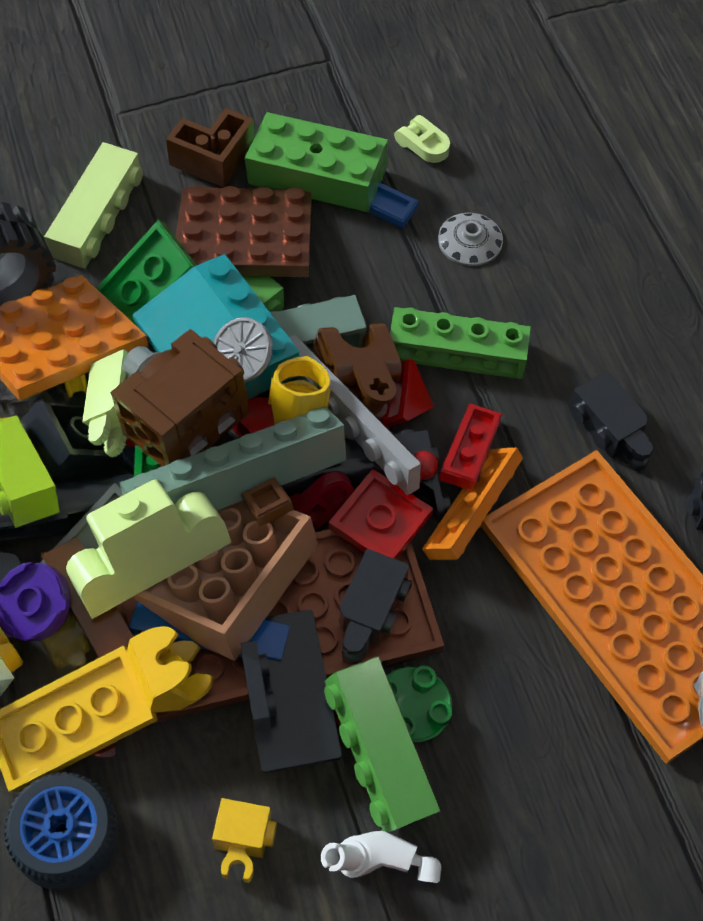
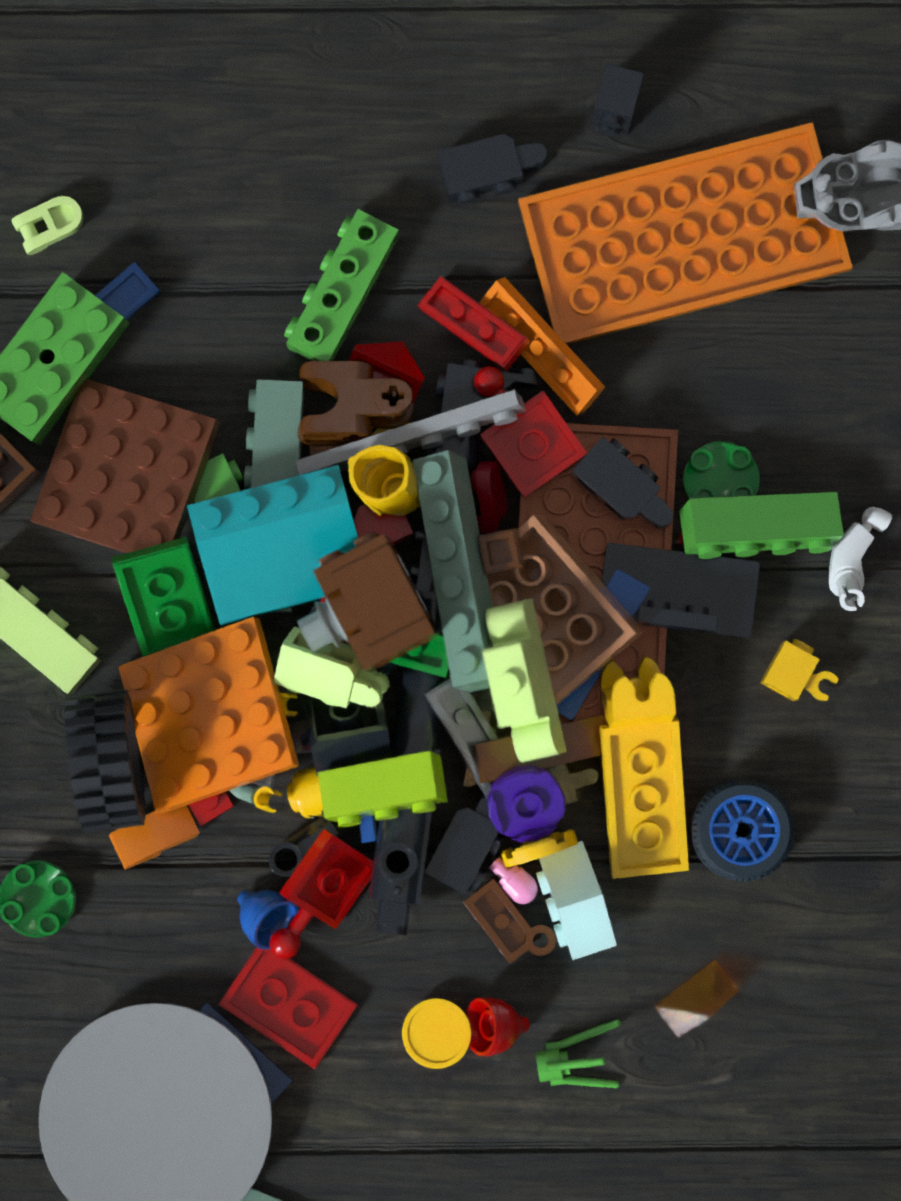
camera: 70 degrees left, 25 degrees up
light grey wheel [213,317,272,383] -> none
light grey dish [438,213,503,267] -> none

